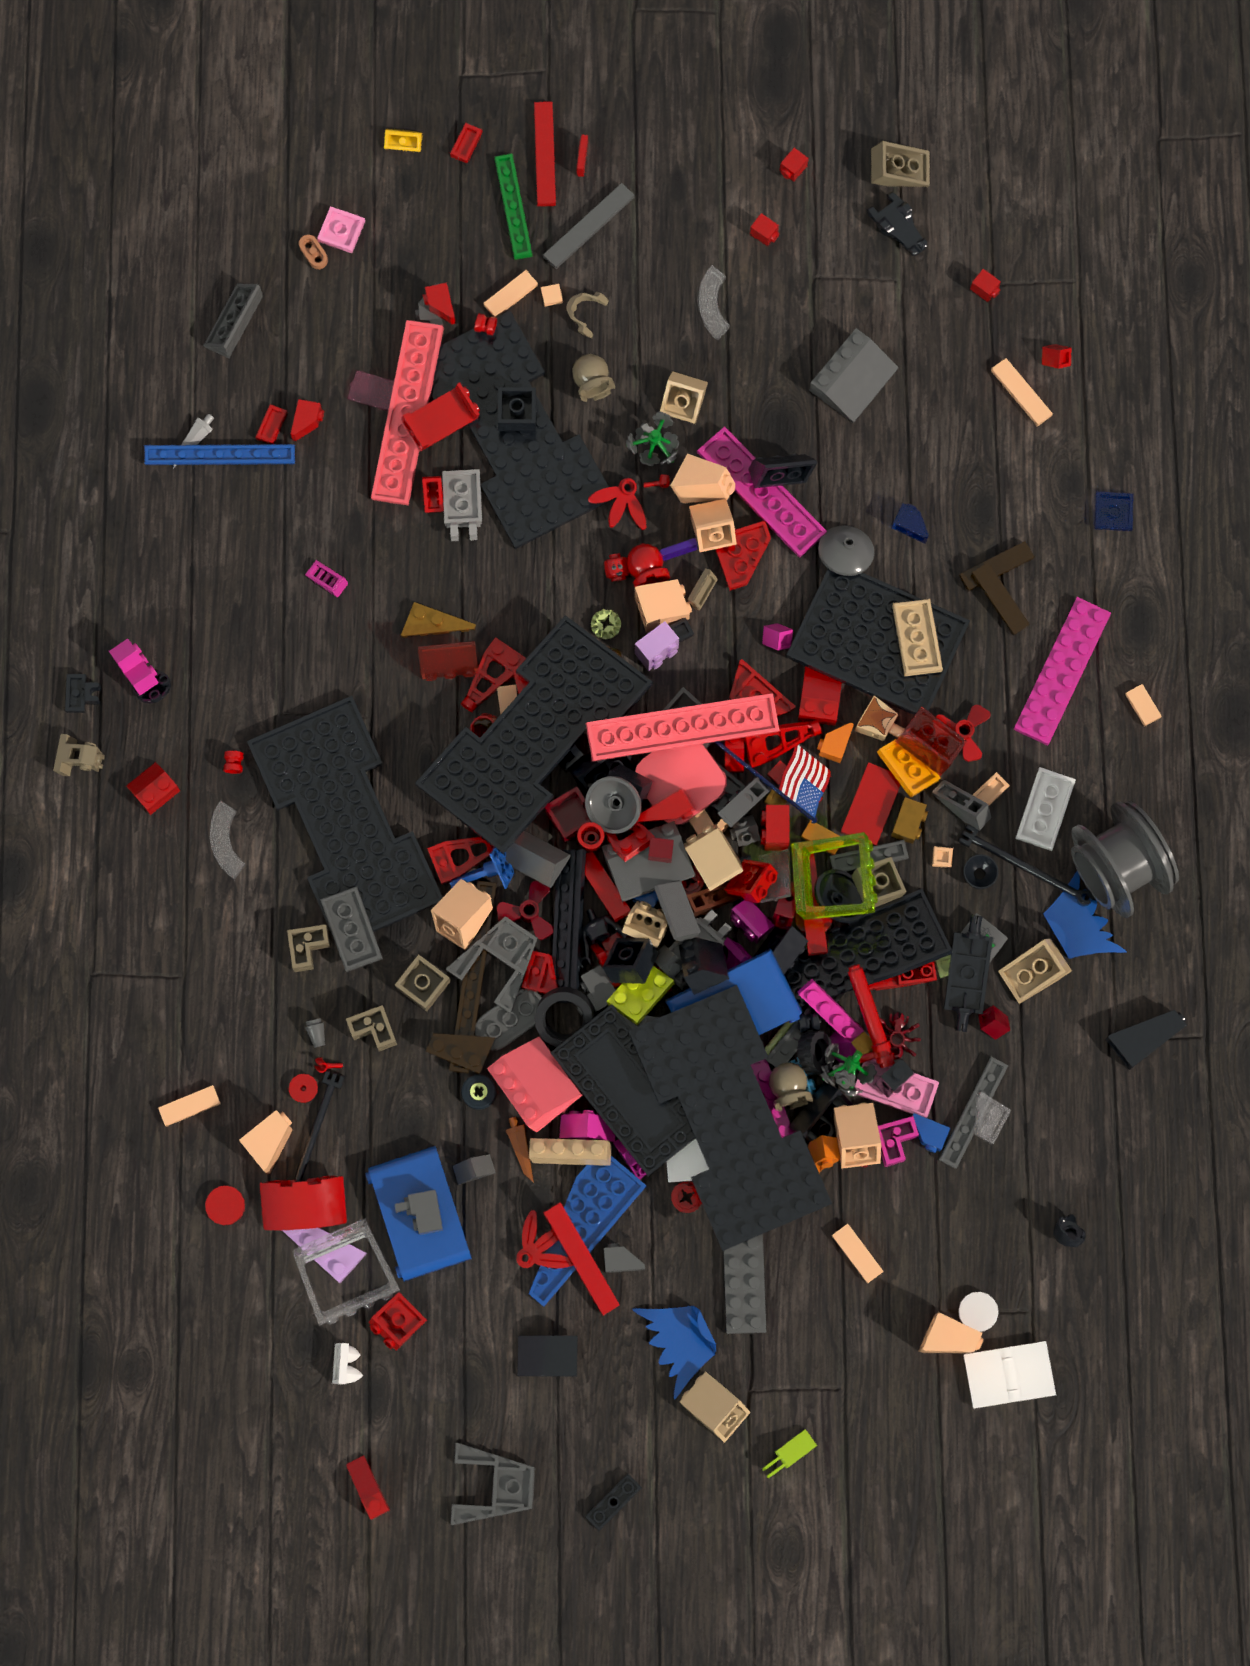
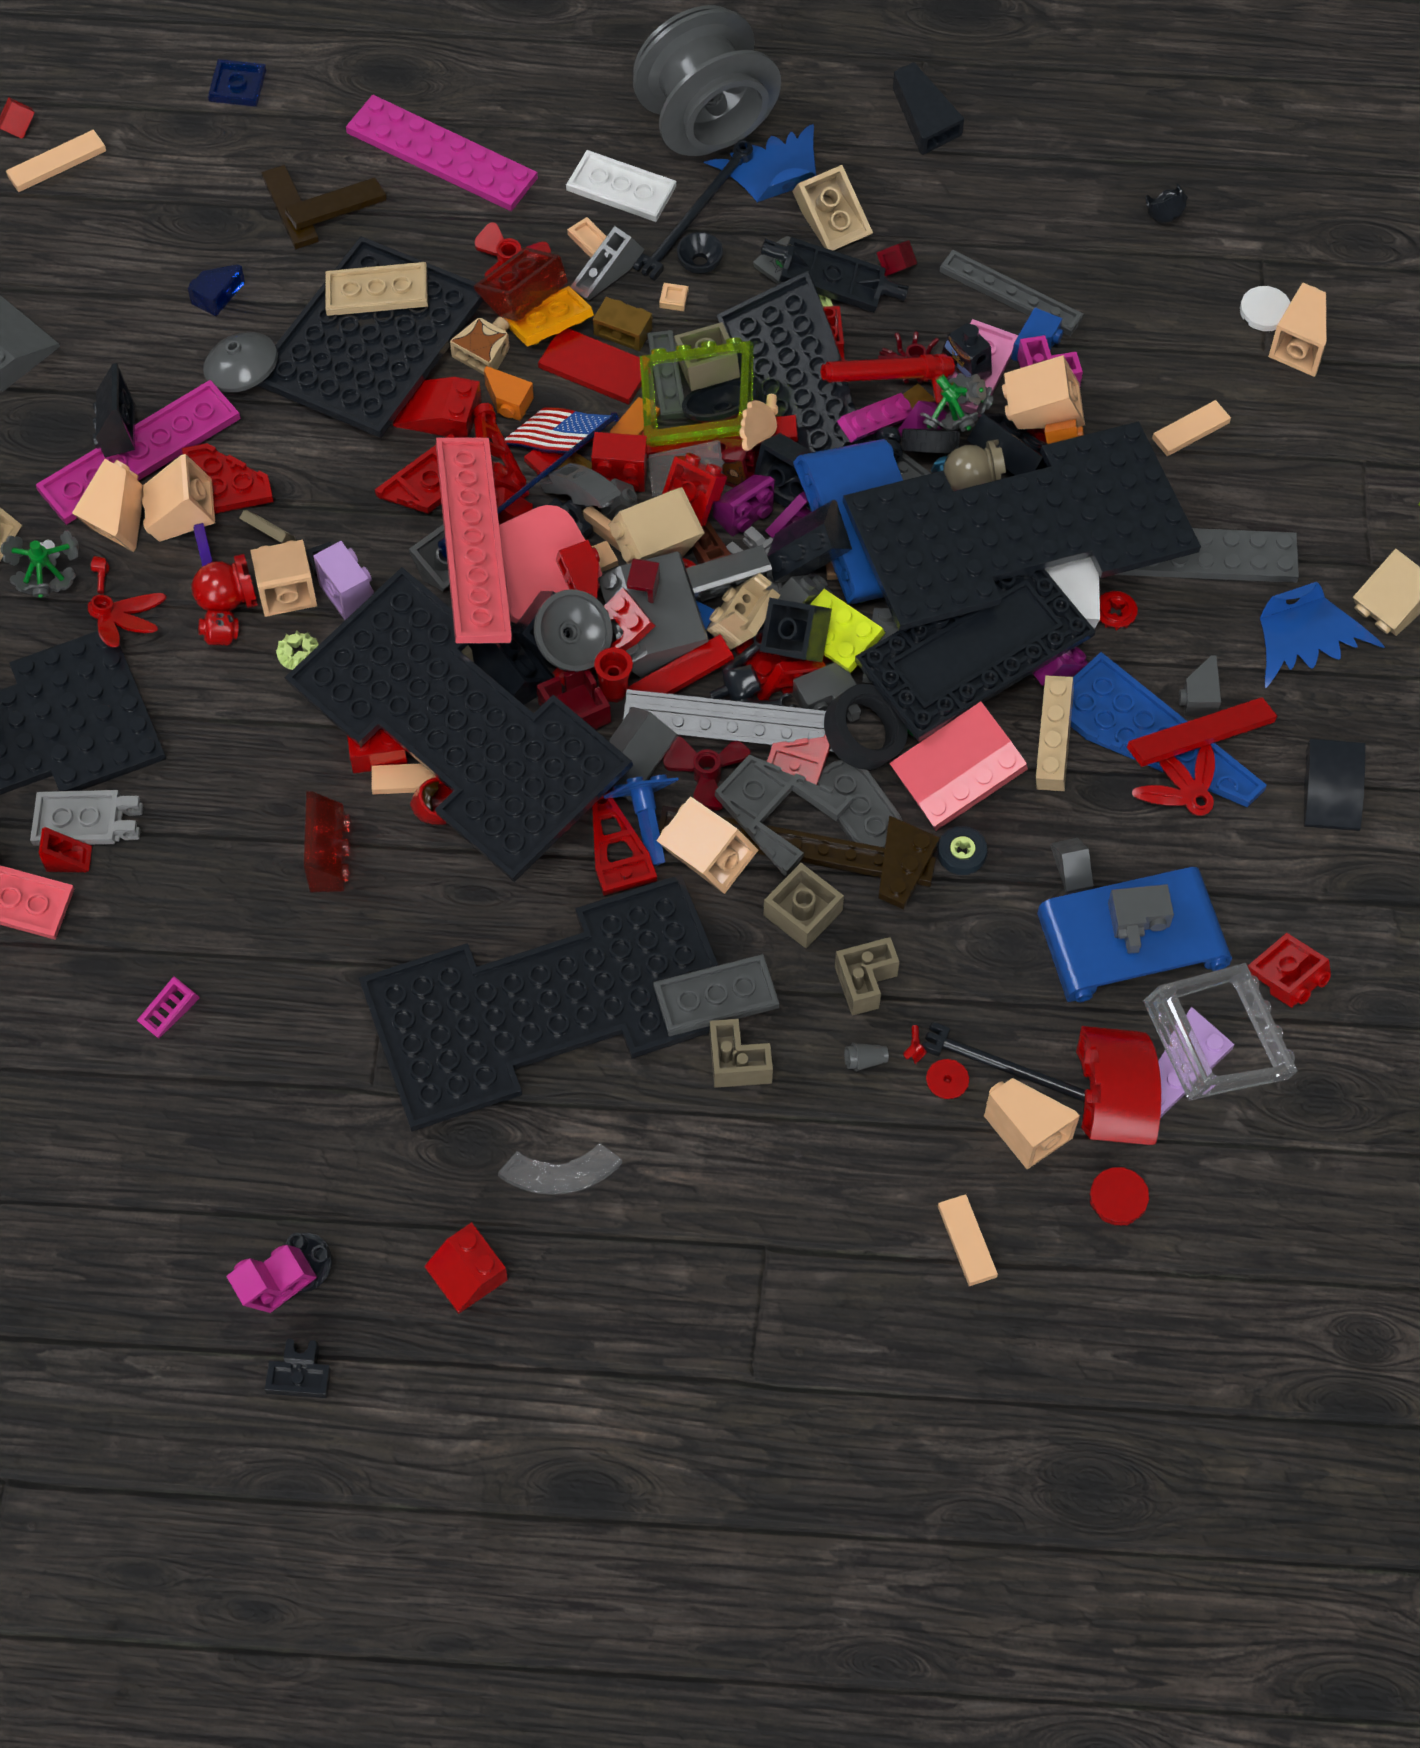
camera: 85 degrees left, 15 degrees down
dark tan tile [53,734,105,776] -> none
red wheel [223,751,244,774] -> none
white tile [332,1343,363,1384] -> none
pearl gold wing [401,602,476,638] -> none
red plate [461,637,526,712] -> none
dark orange bar [506,1117,534,1183] -> none
dark pink brick [559,1110,615,1142] -> none
dark pink panel [762,623,793,650] -> none
white piece [964,1341,1056,1409] -> none
clear wing [975,1091,1011,1144] -> none
light nougat tile [1125,684,1162,727] -> none
none -> light nougat animal [739,394,778,451]

